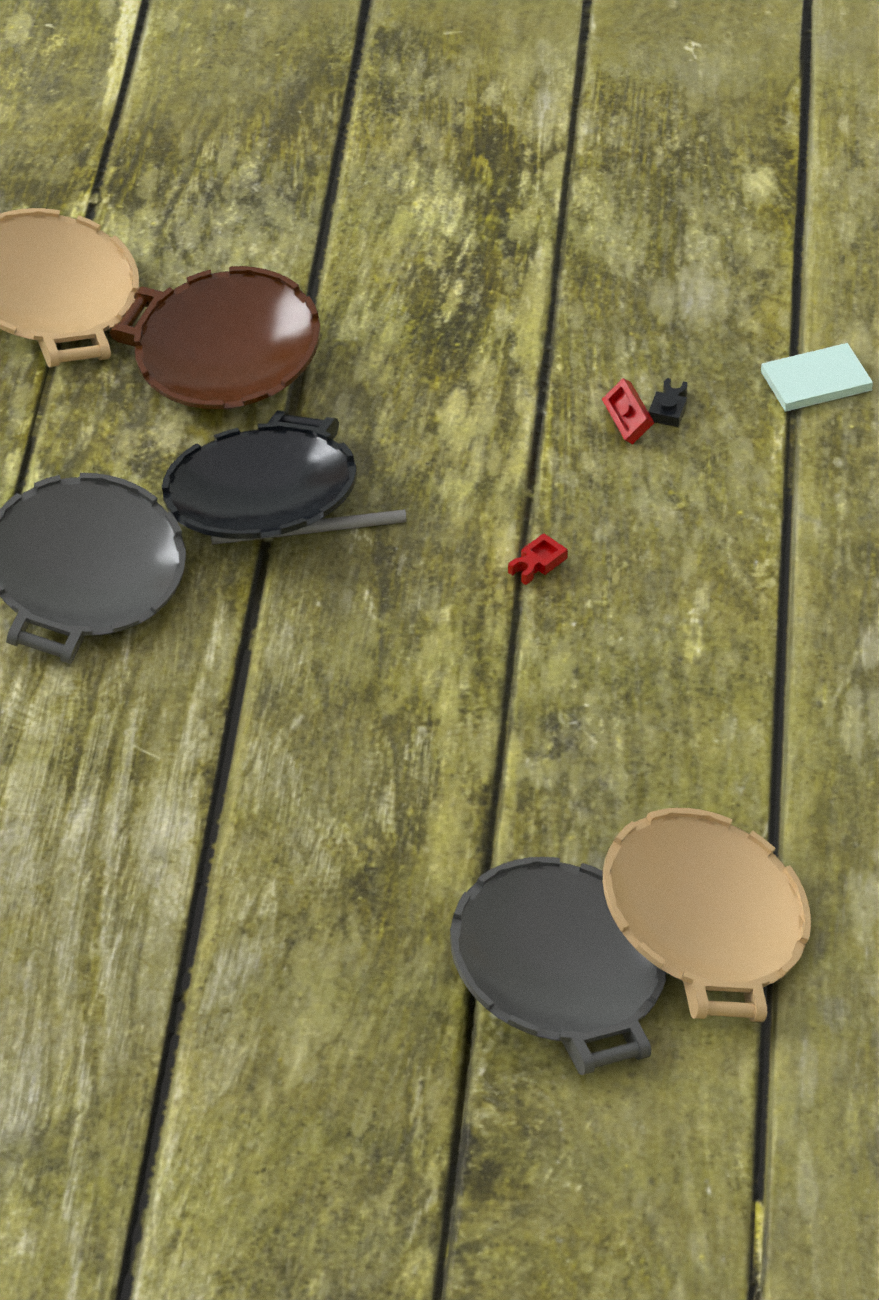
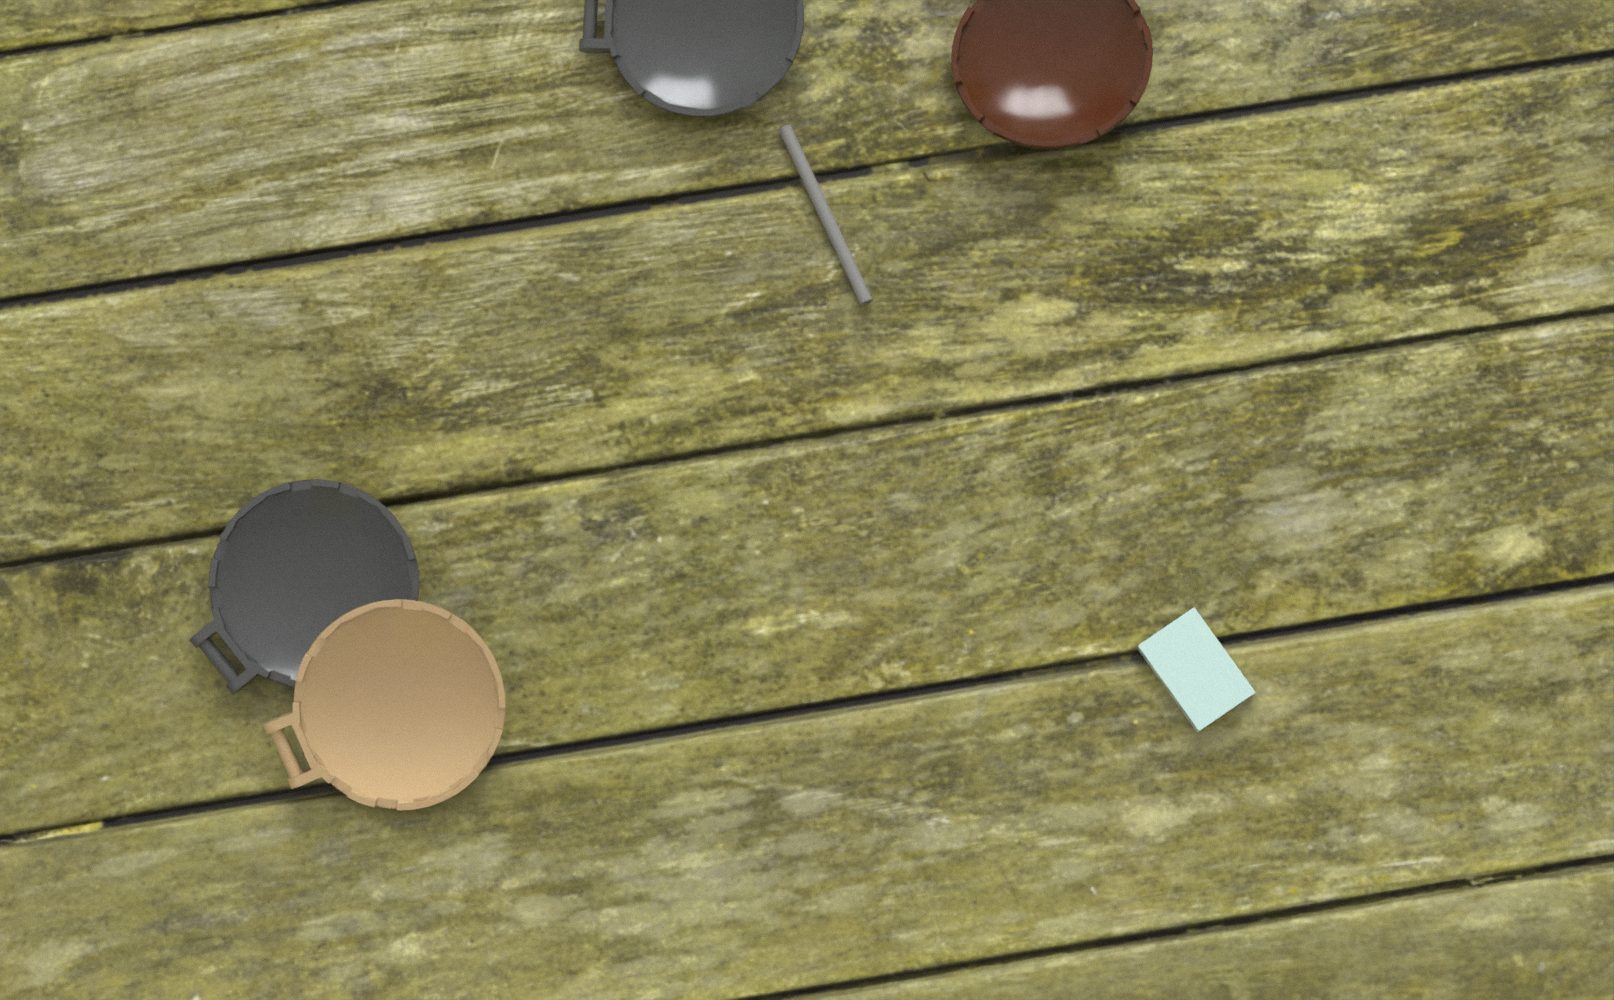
camera: 75 degrees right, 30 degrees up
black dish [162,410,357,539] -> none
red plate [508,533,568,585] -> none
plate [602,378,654,445] -> none
black plate [649,378,687,427] -> none

